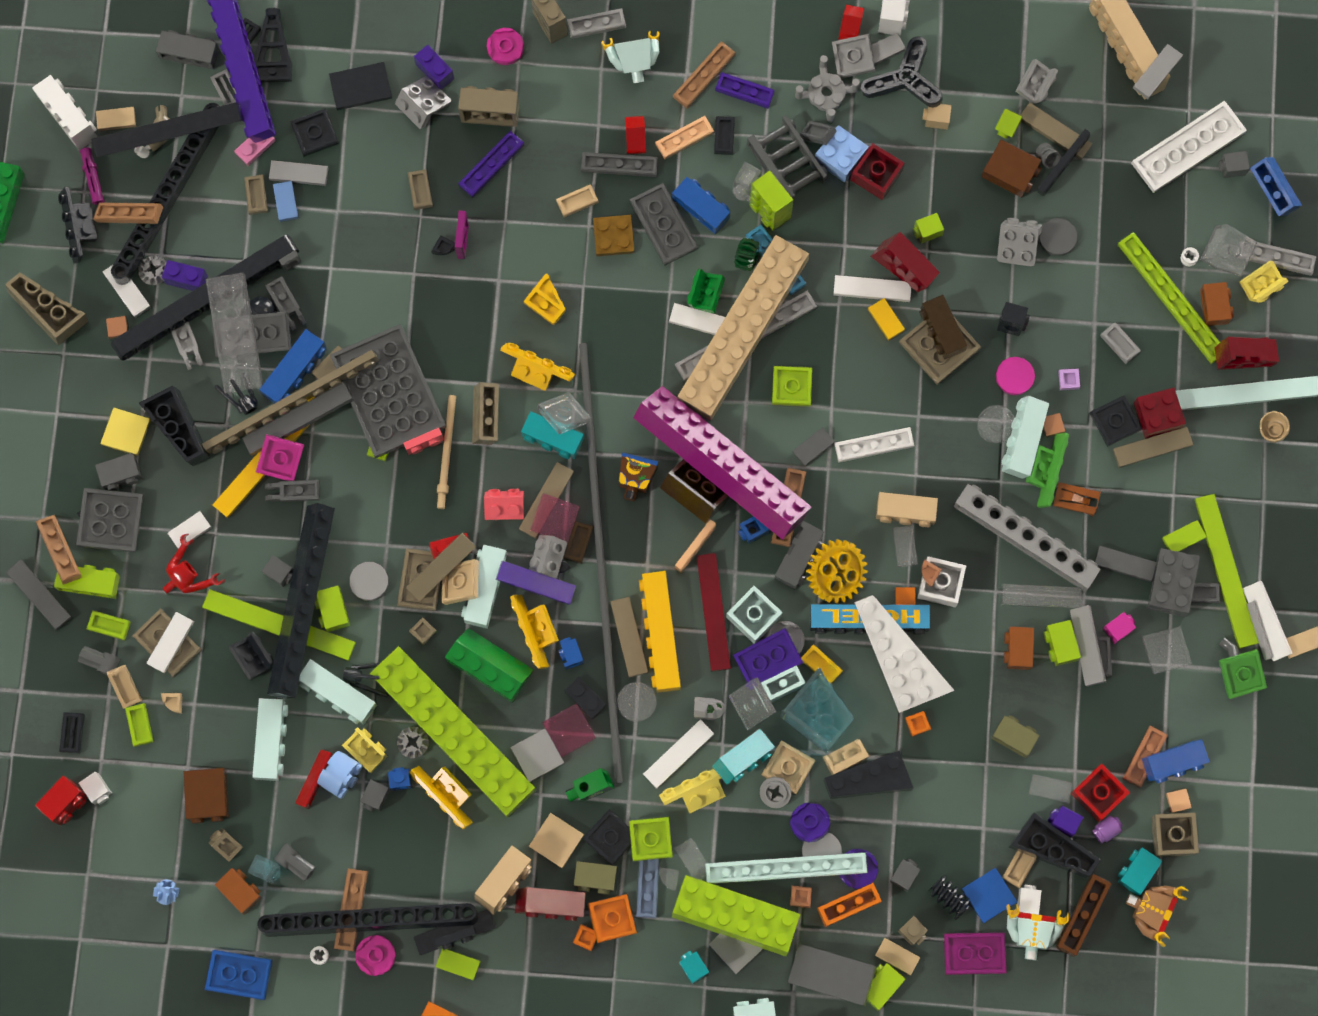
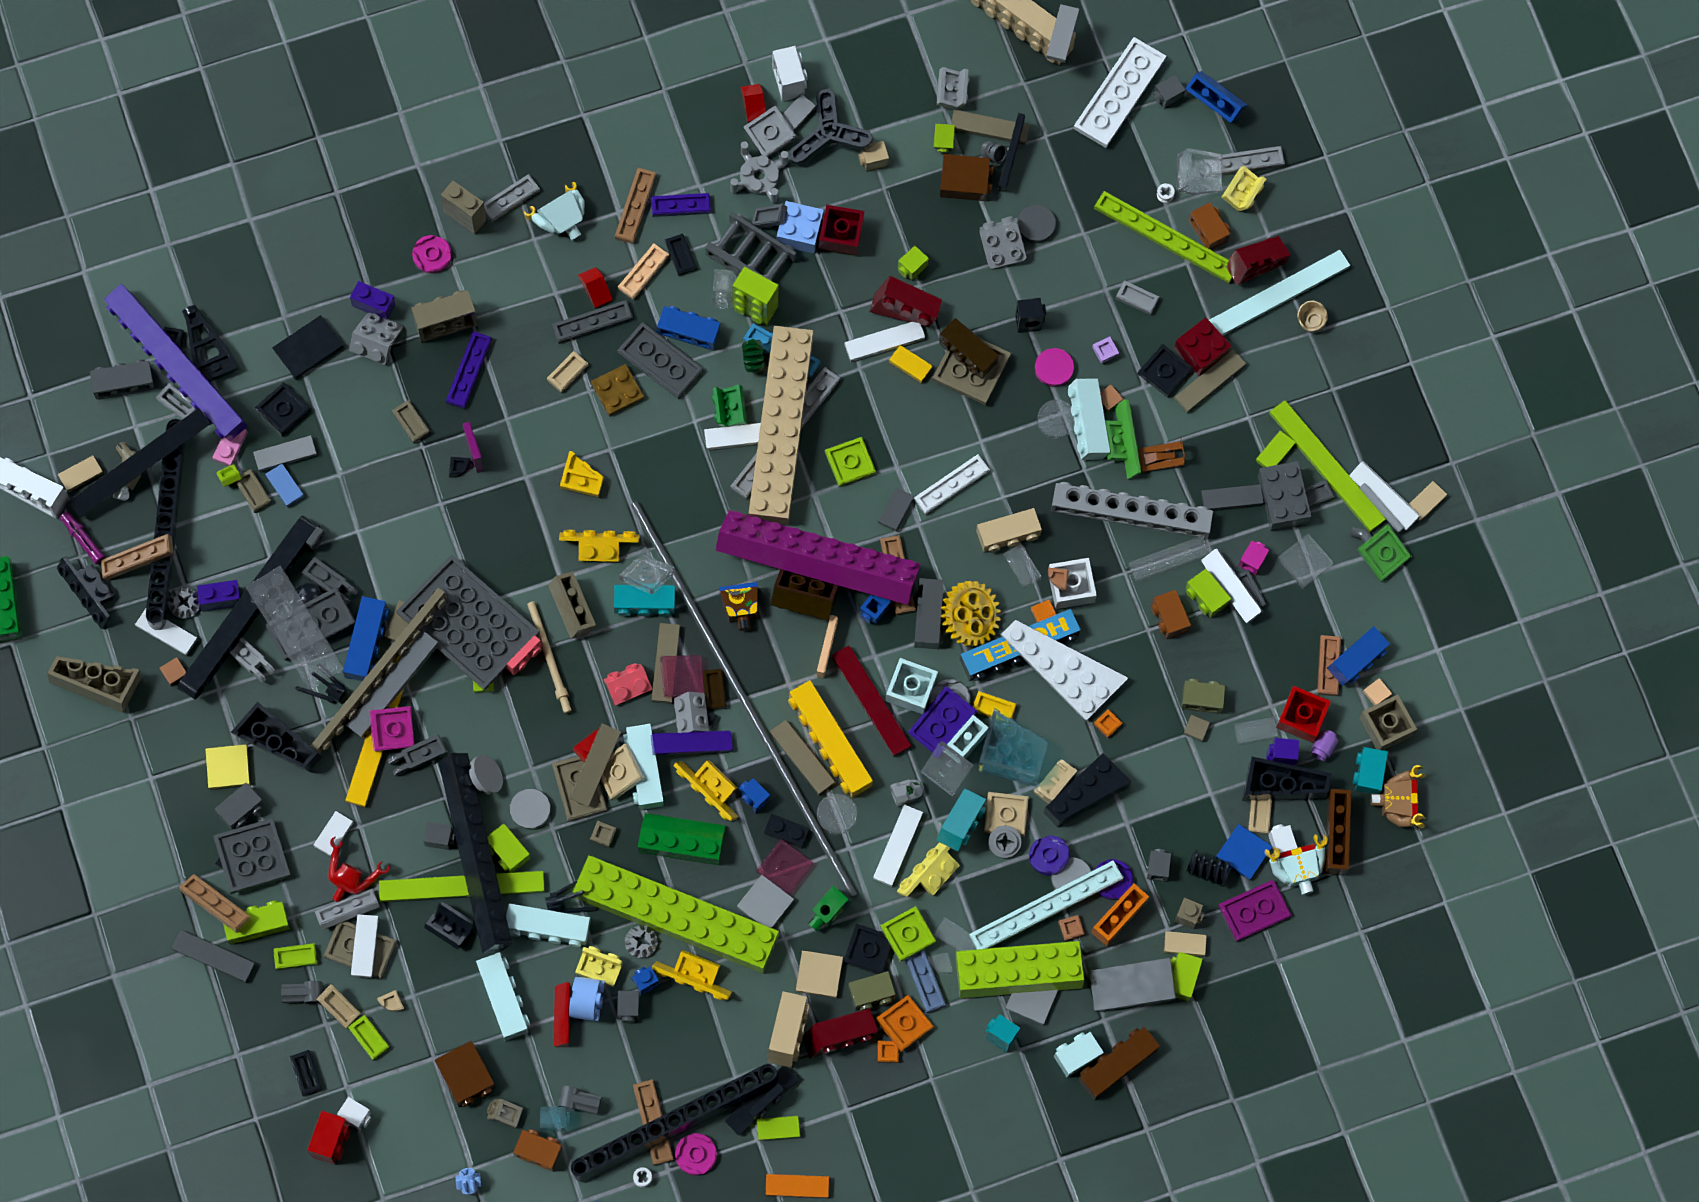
camera: 30 degrees left, 5 degrees down
none -> lime tile [216,464,242,487]
none -> light grey tile [315,889,380,930]
none -> light grey tile [469,755,503,795]
none -> dark tan tile [1183,715,1210,742]

